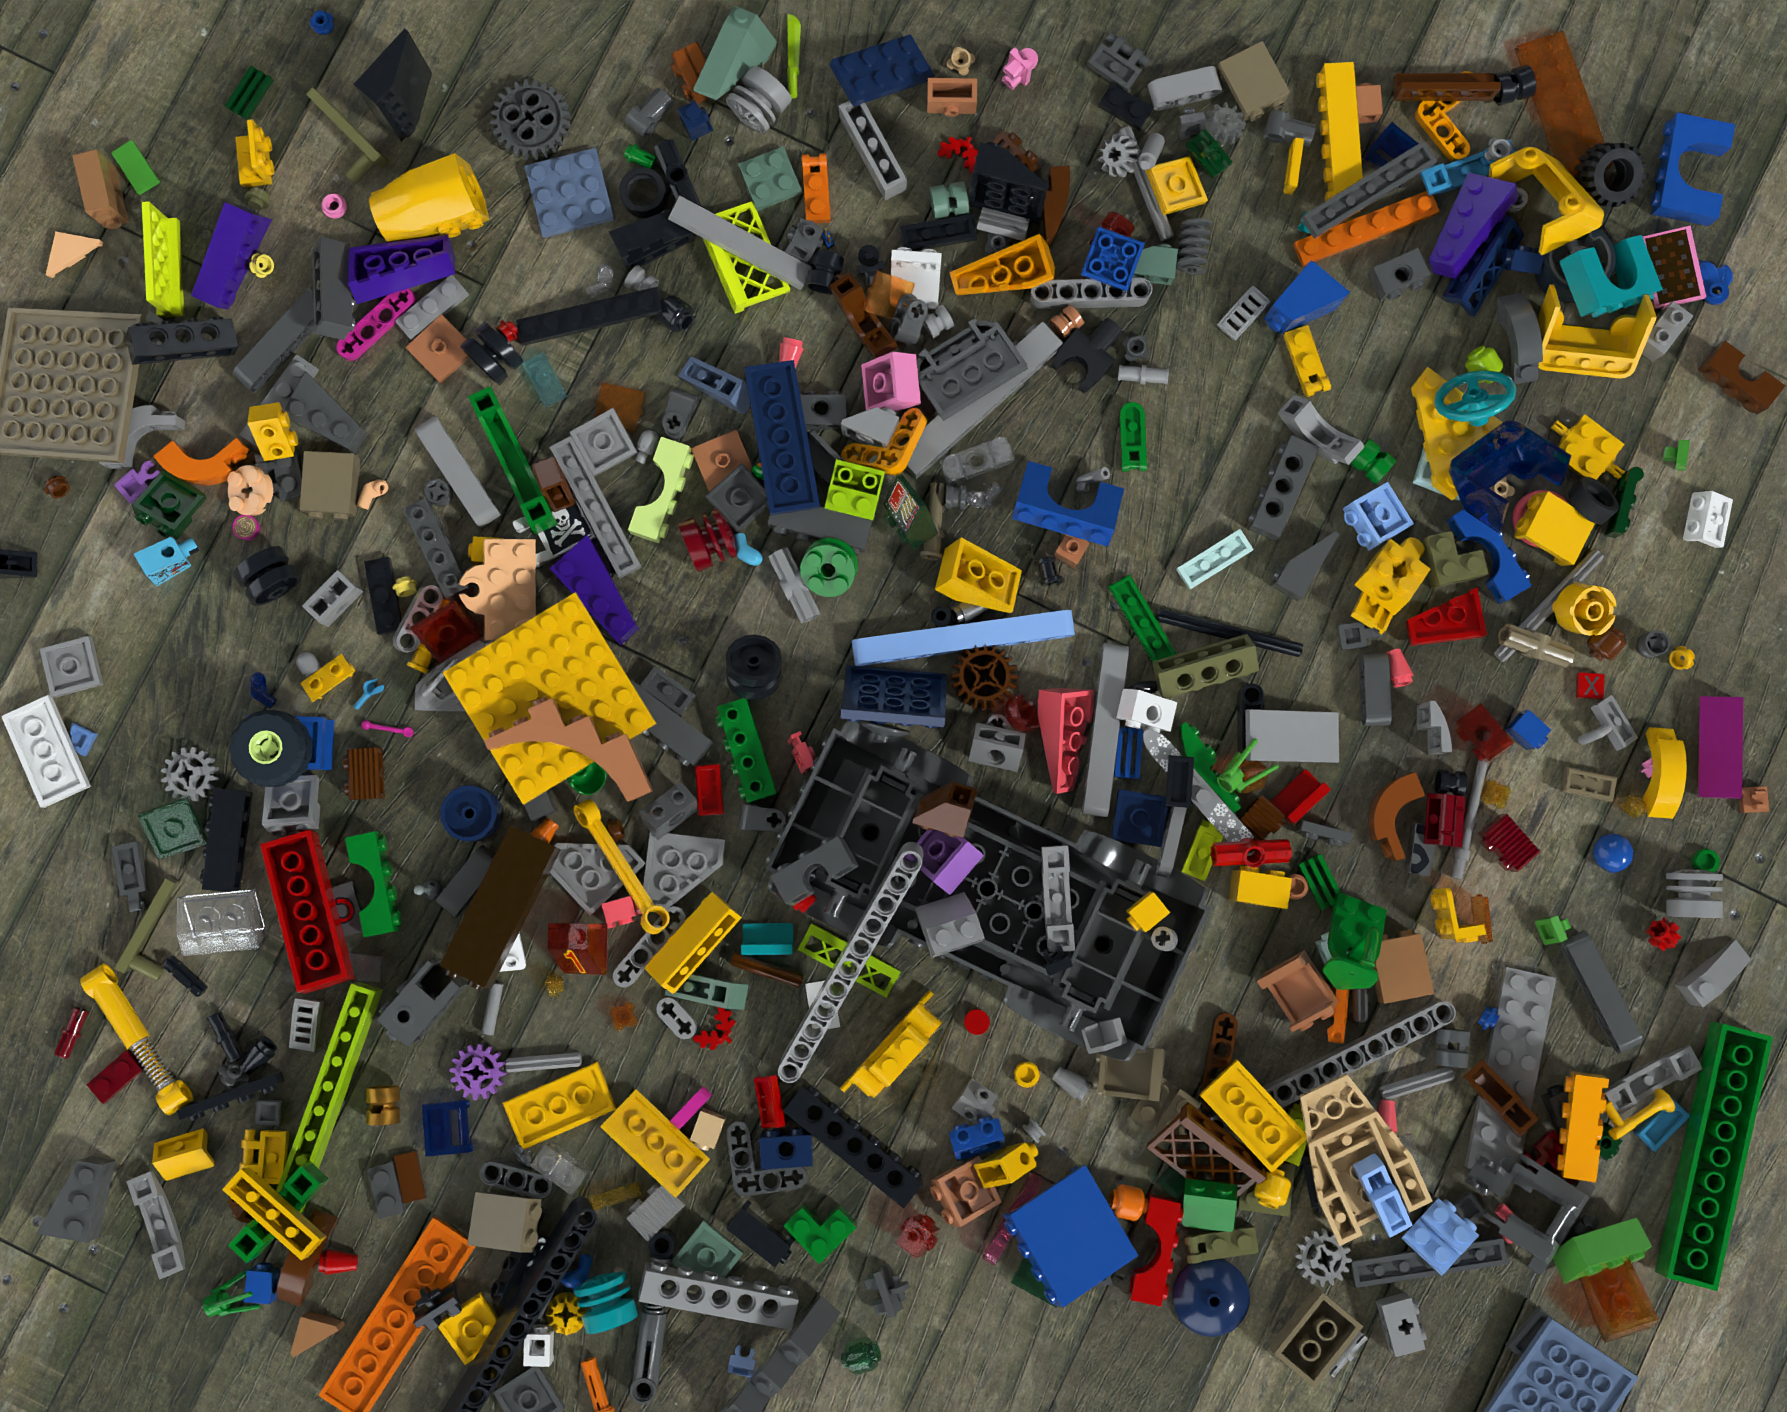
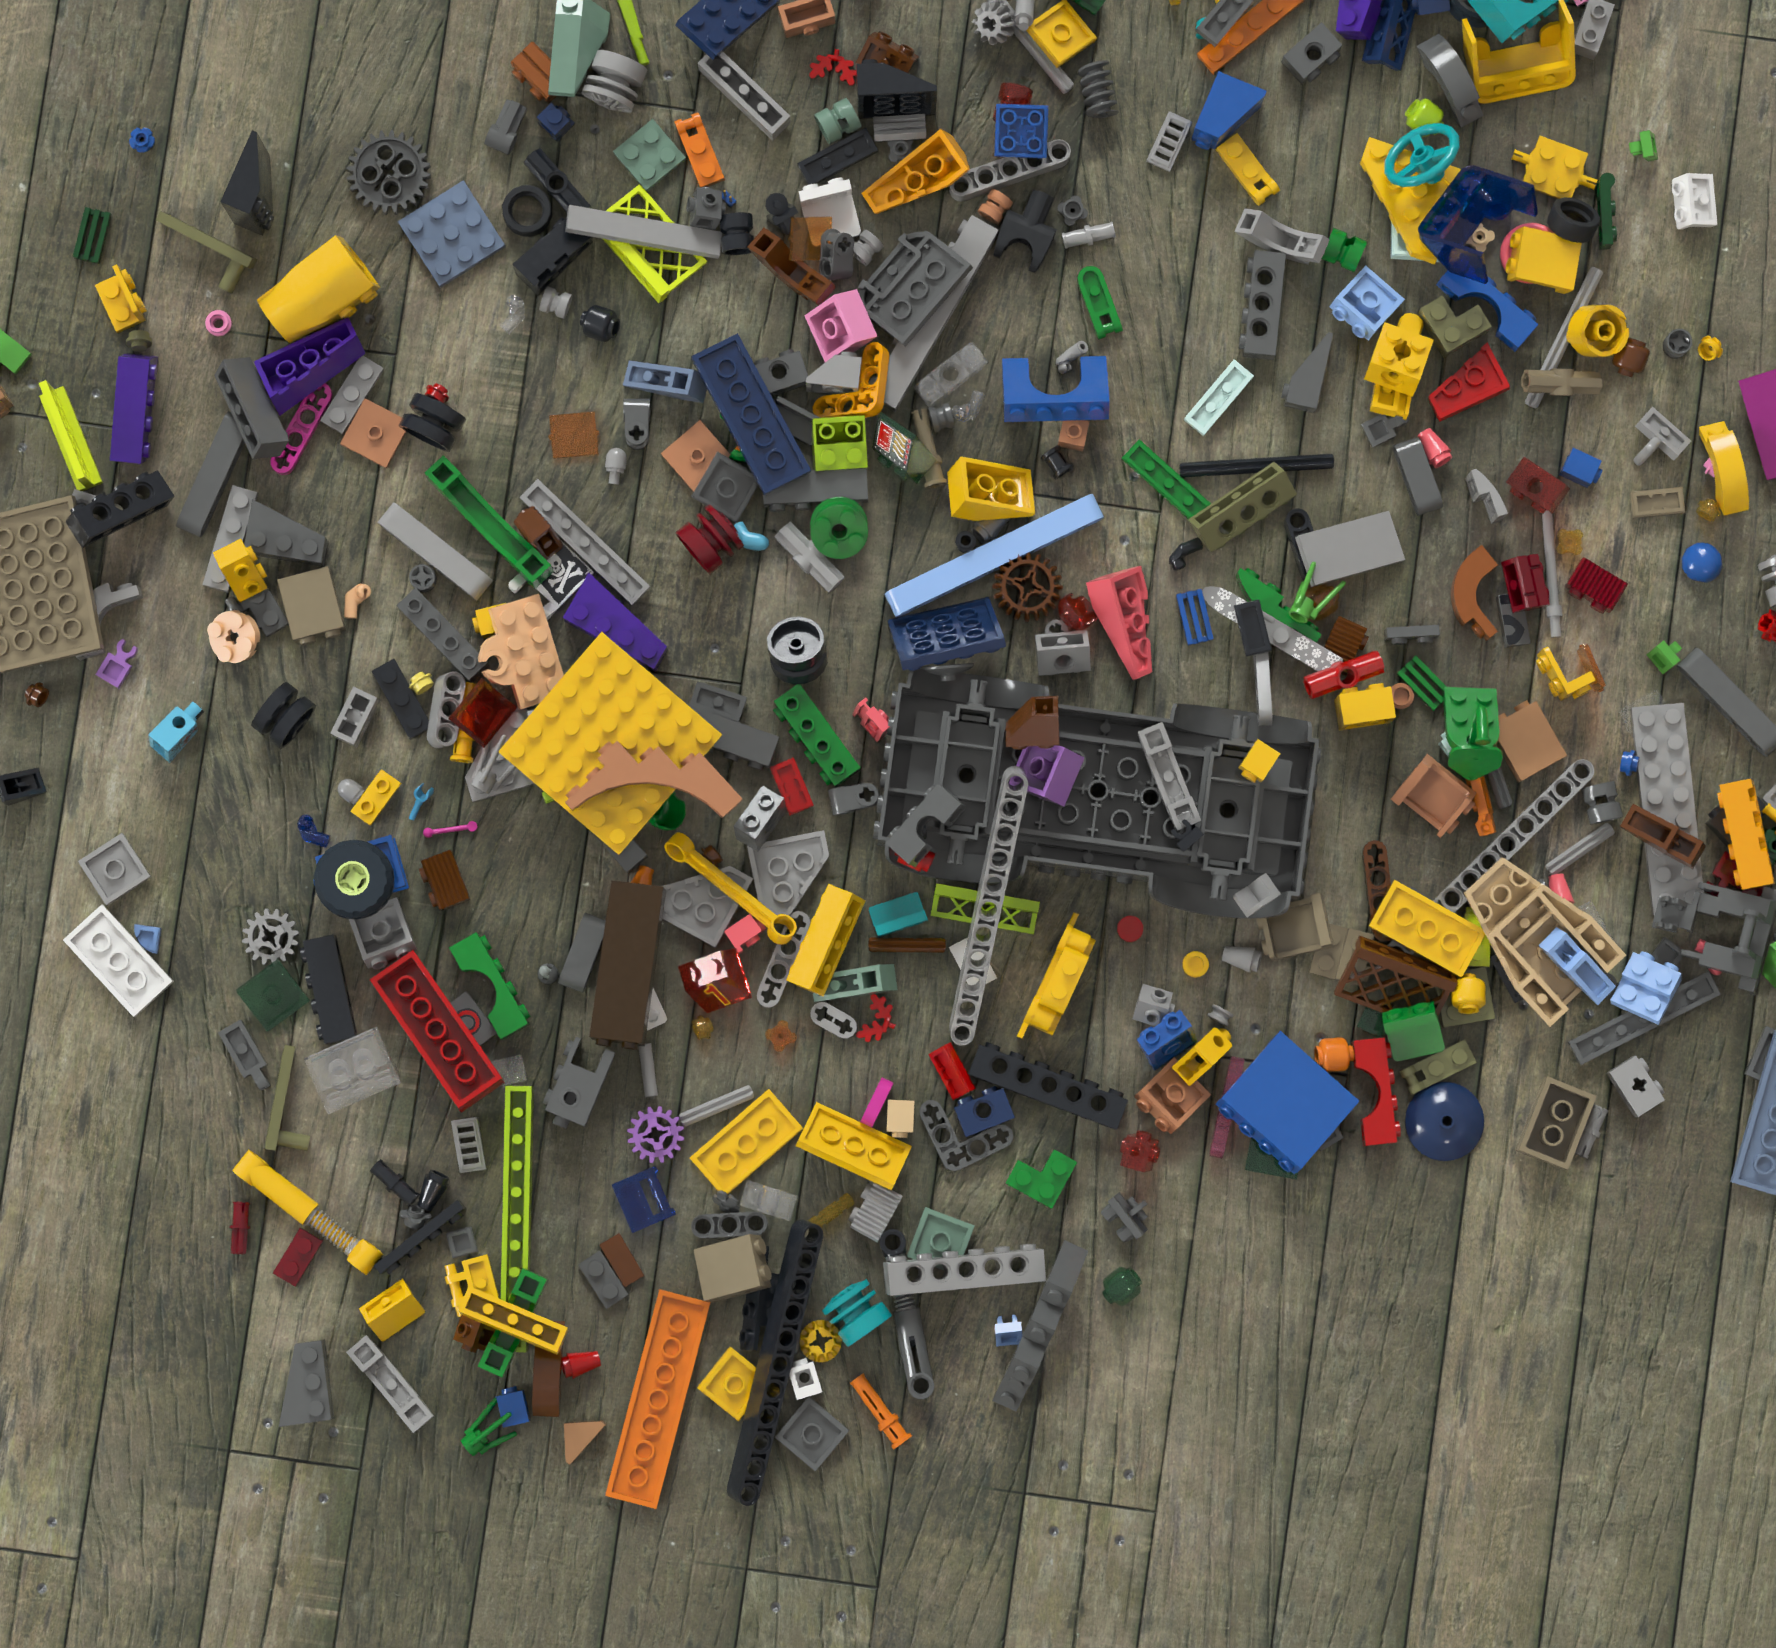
camera: 20 degrees left, 0 degrees up
dark green plate [132,469,207,539] -> none
orange arch [153,438,251,486] -> none
black axle [163,956,208,997] -> none
tile [233,515,260,541] -> none
light yellow plate [249,253,274,278] -> none
pearl gold wheel [366,1085,400,1125] -> none
black hips [413,1282,462,1331] -> none
dark blue wheel [440,785,503,842] -> none
black plate [516,287,663,346] -> none
clear light blue plate [522,352,568,408] -> none
blue arm [561,1254,593,1288] -> none
light grey plate [570,408,638,476] -> none
green pin [624,144,657,169] -> none
yellowish green arch [628,437,694,544] -> none
black brick [726,1200,795,1267] -> none
coral cone [779,337,804,368] -> none
light grey slope [915,892,985,958] -> none
reddish brown slope [1042,165,1070,247] -> none
light grey beam [1082,643,1129,817] -> none
dark blue plate [1111,789,1168,847] -> none
white brick [1116,689,1177,733] -> none
sand green slope [1133,244,1178,285] -> none
light grey bush [1151,926,1178,951] -> none
neon yellow hinge [1181,820,1223,881] -> none
red panel [1270,769,1331,824] -> none
light grey gear [1294,1228,1352,1287] -> none
black wheel [1435,769,1467,796] -> none
red tile [1576,672,1605,700] -> none
reddish brown arch [1698,340,1785,414] -> none

